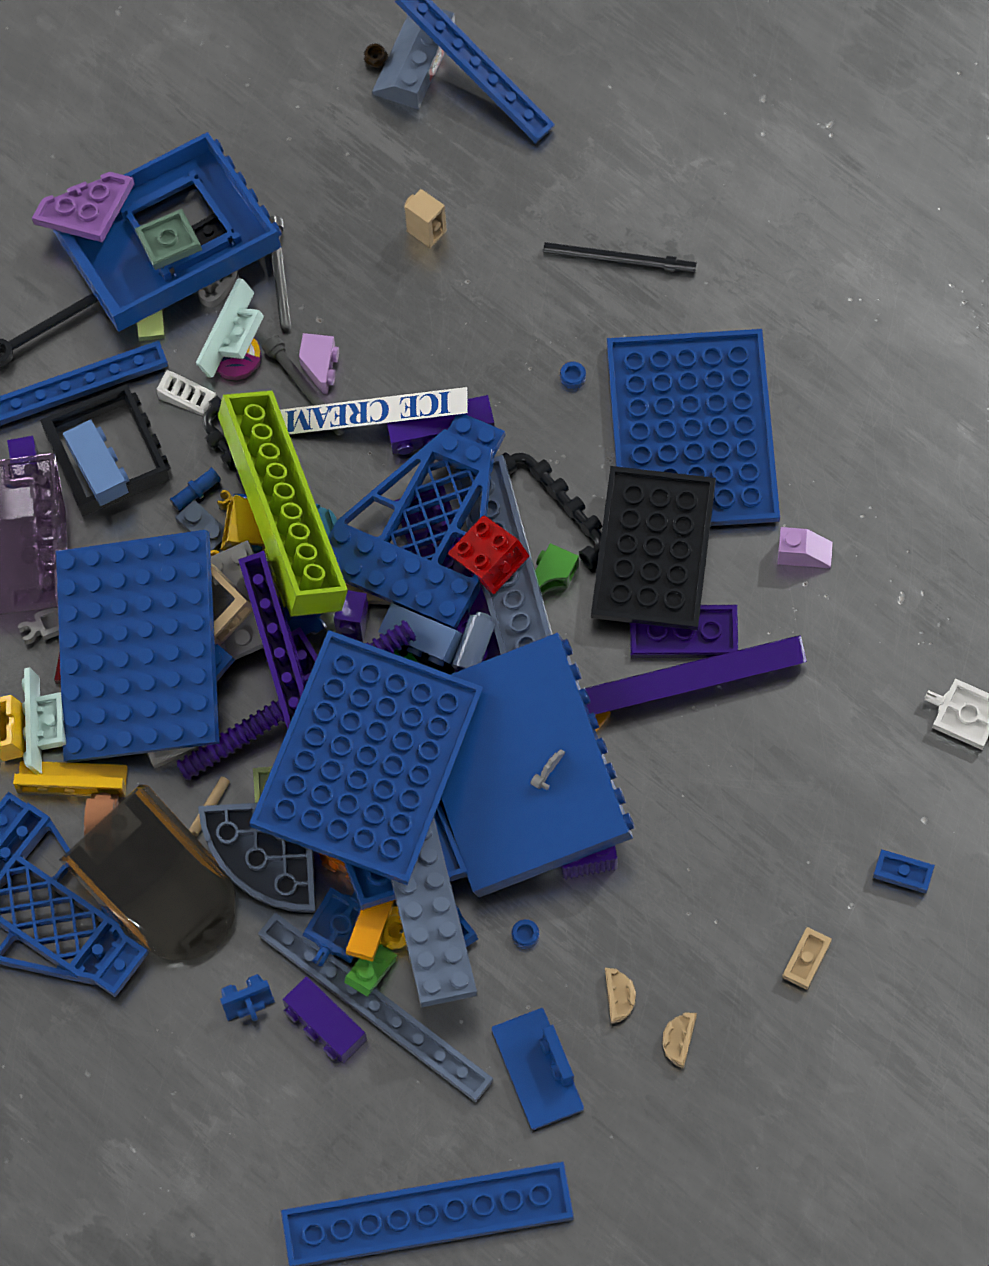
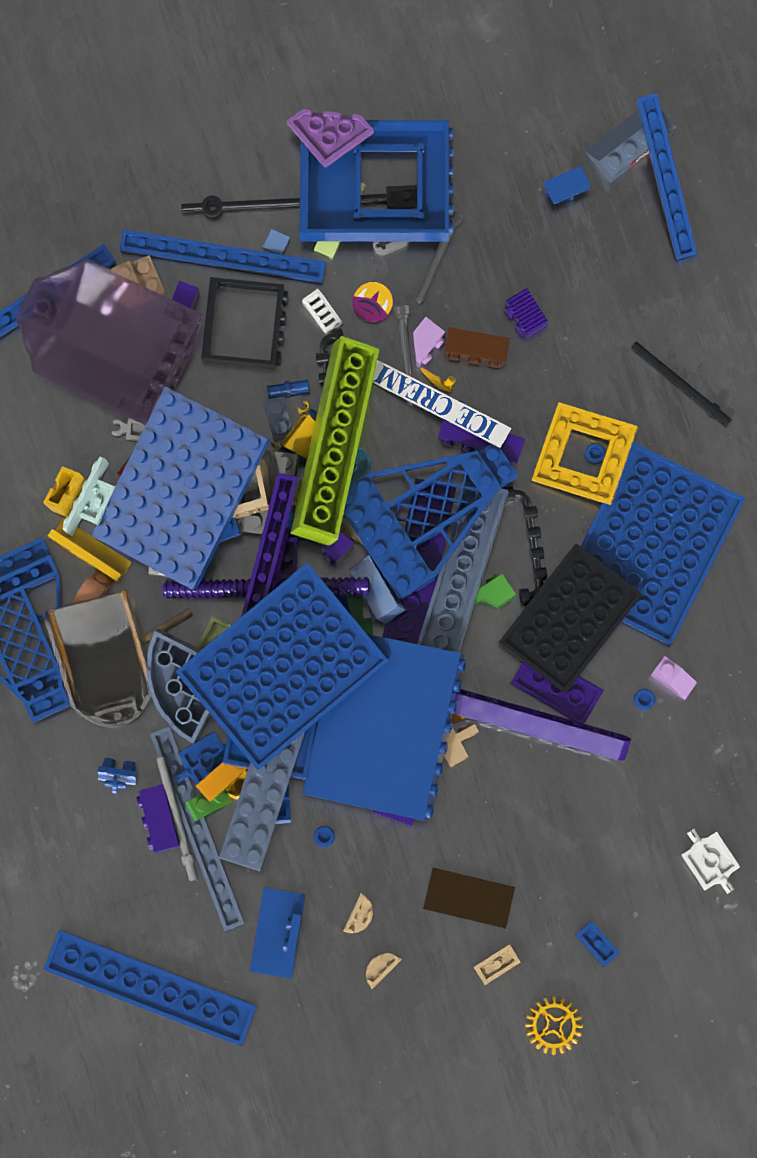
camera: 30 degrees right, 15 degrees up
medium blue brick [63,419,129,506] -> none
sand green plate [135,209,202,270] -> none
light aqua bracket [196,279,264,377] -> none
dark brown plate [364,43,388,67] -> none
tan brick [404,189,447,248] -> none
red bracket [448,515,530,595] -> none
sand blue brick [452,612,495,671] -> none
light grey piece [530,749,565,790] -> none
none -> light grey bar [156,756,198,881]
none -> medium blue tile [263,229,290,255]
none -> yellow bar [420,367,456,392]
none -> dark brown tile [423,868,515,929]
none -> tan brick [443,723,479,768]
none -> reddish brown brick [444,327,510,368]
none -> dark purple brick [504,288,548,338]
none -> yellow gear [525,996,583,1055]
none -> yellow plate [532,402,638,505]
none -> blue panel [543,166,591,204]
none -> blue tile [634,689,655,710]

